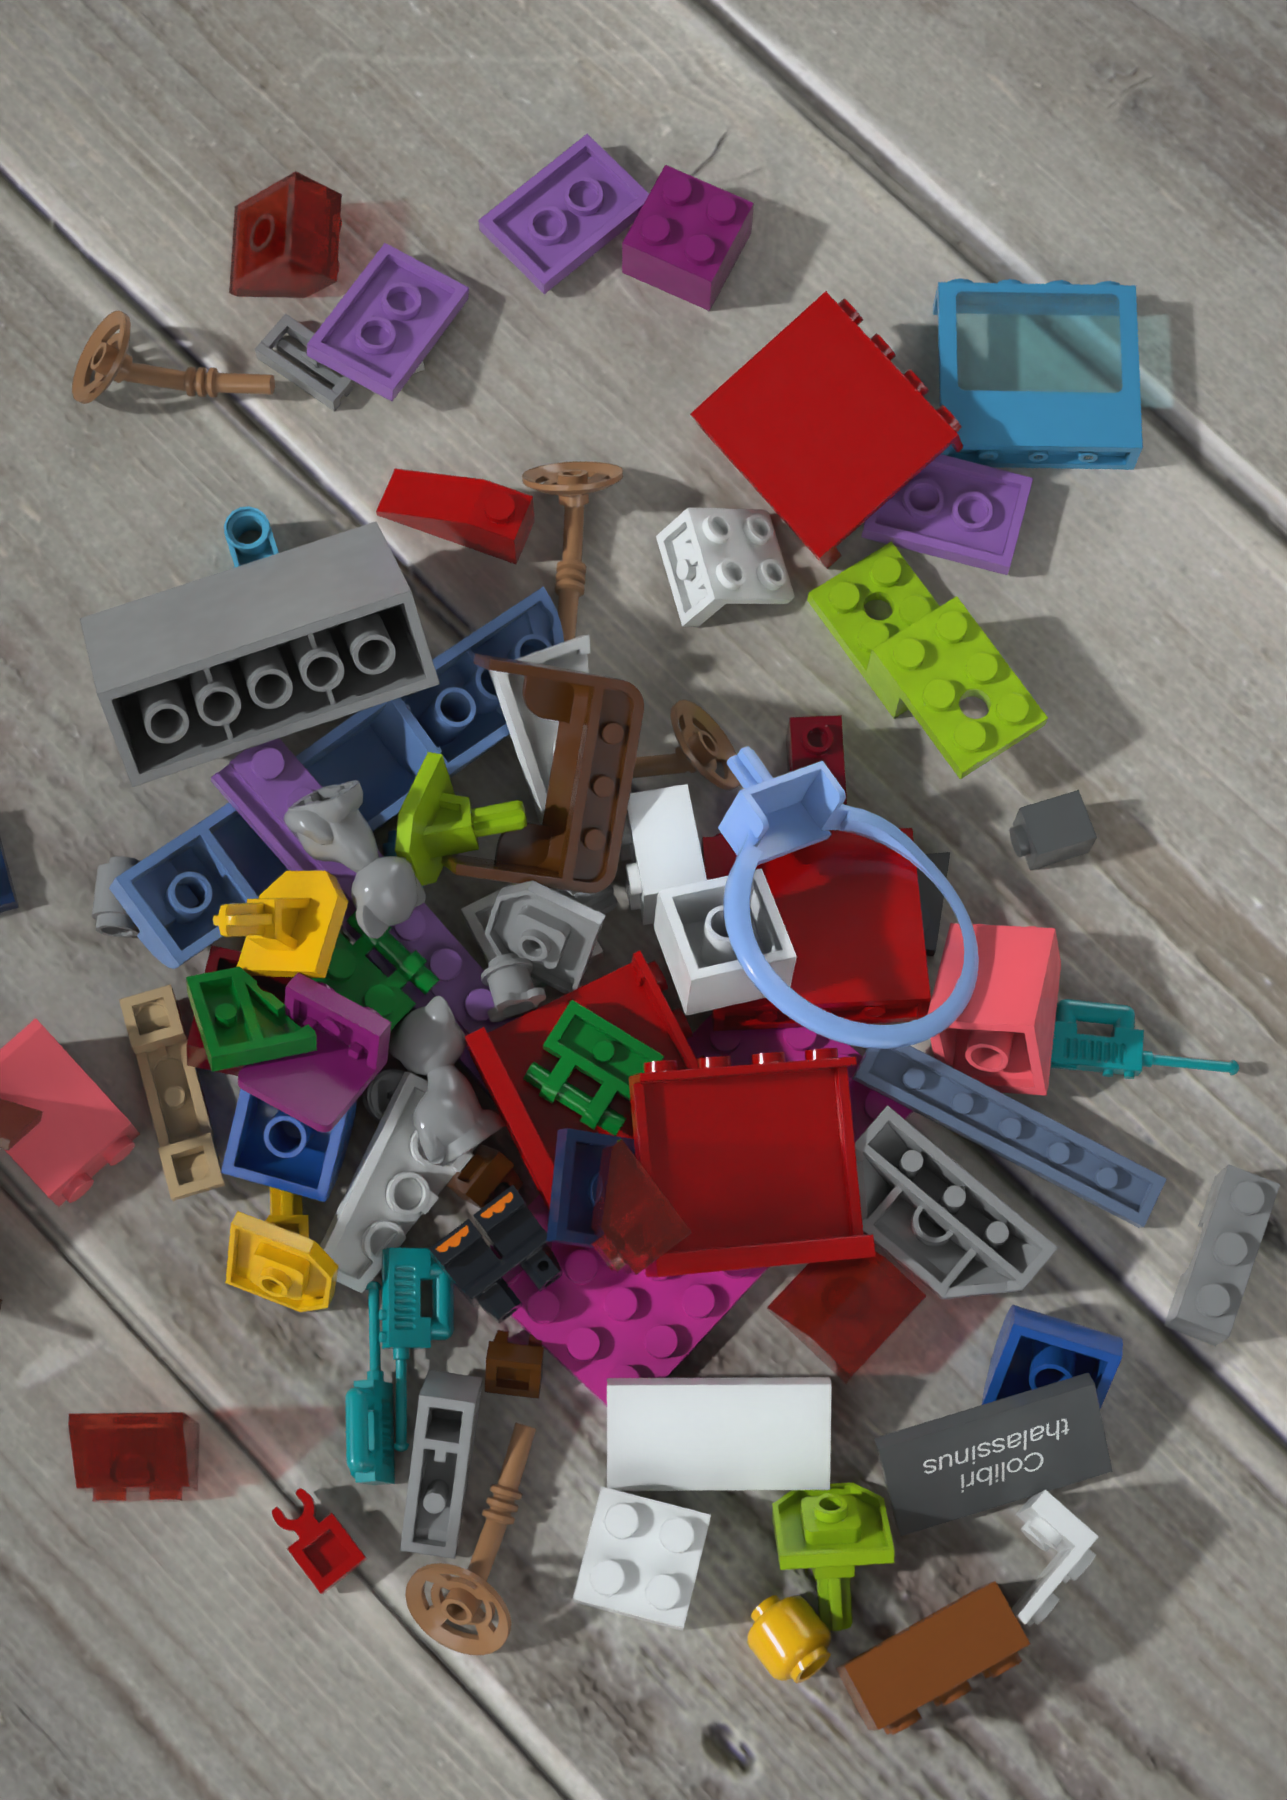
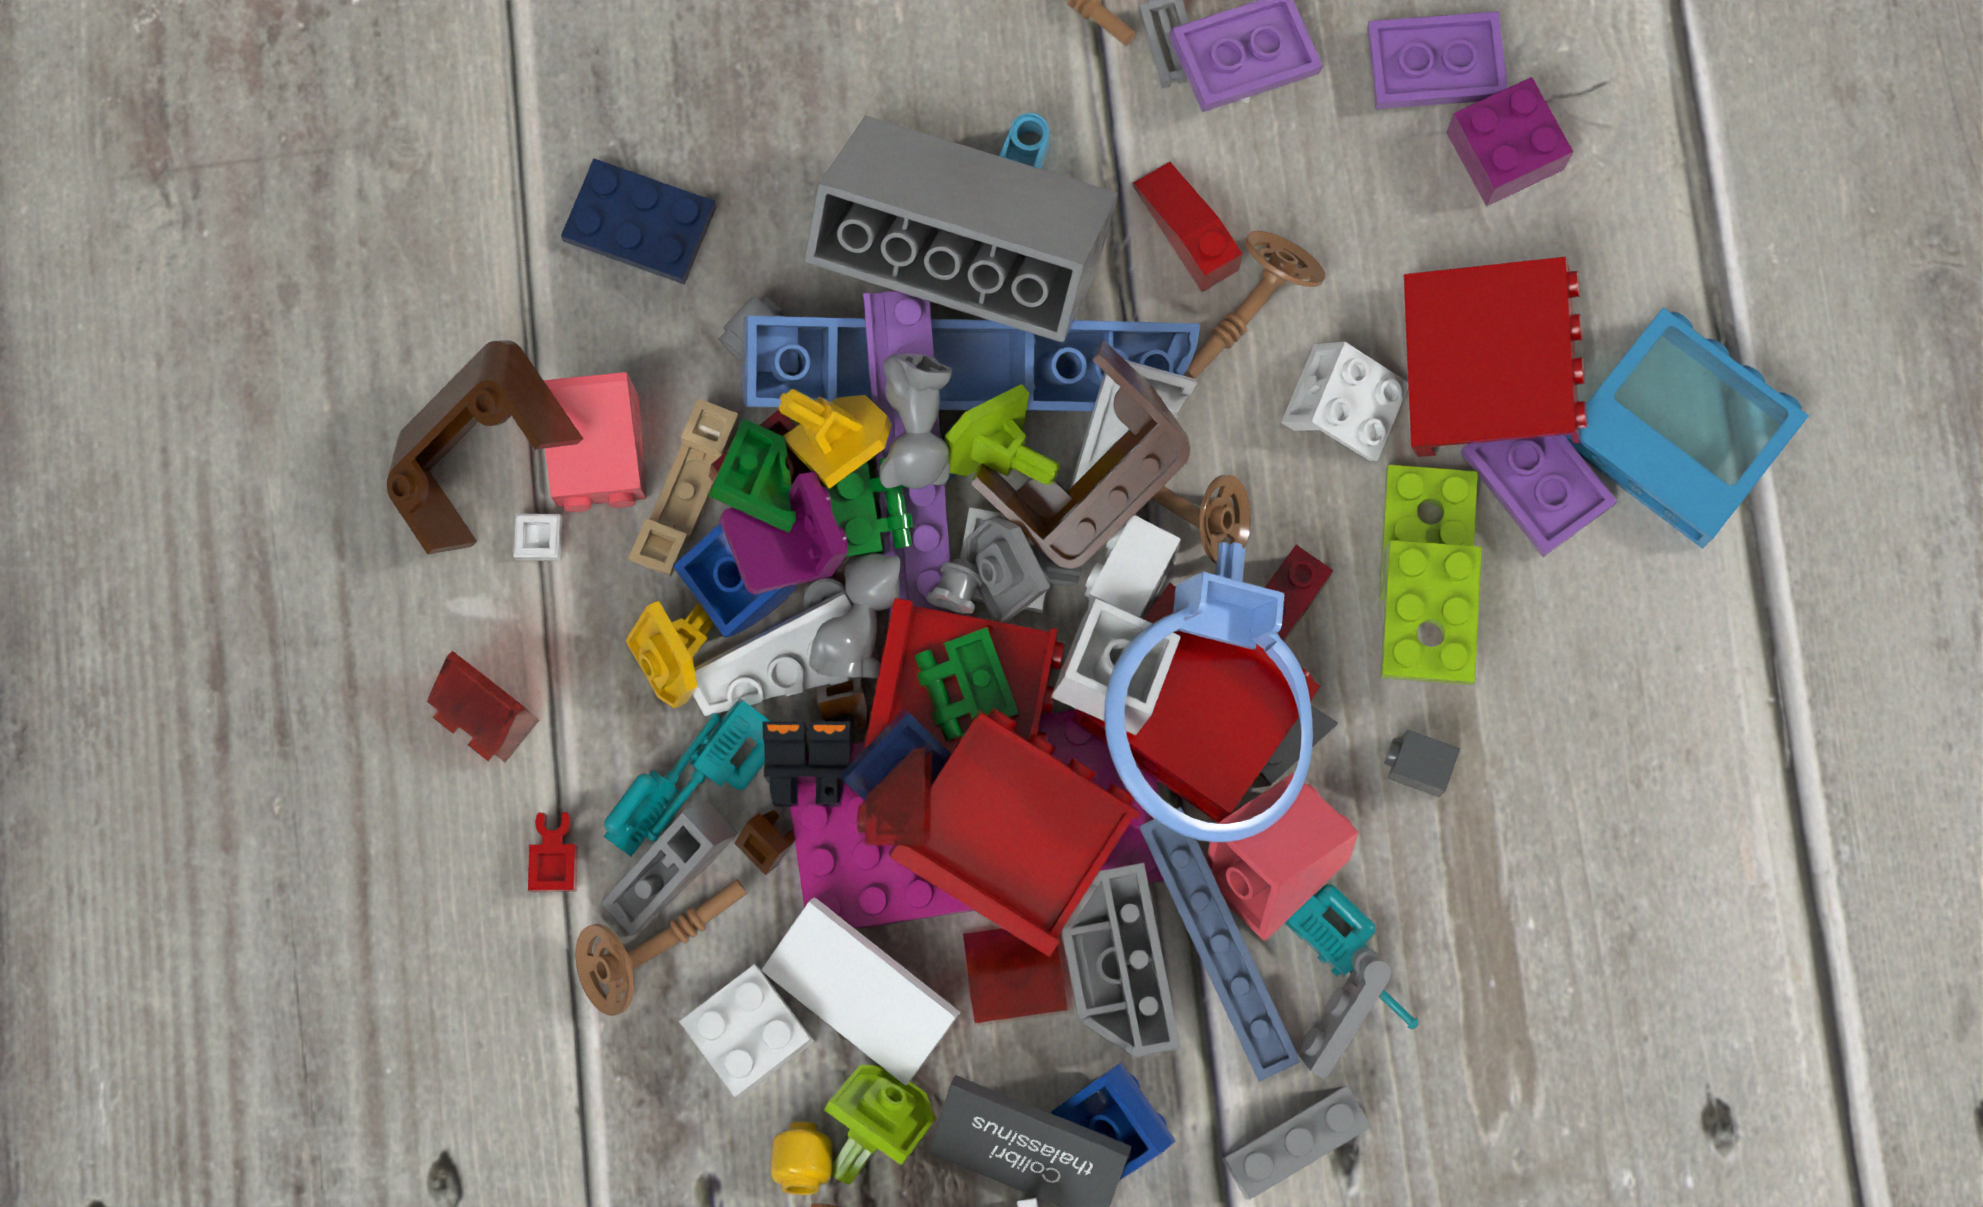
camera: 45 degrees right, 5 degrees up
none -> white tile [513,514,563,561]
none -> light grey plate [1299,947,1391,1080]

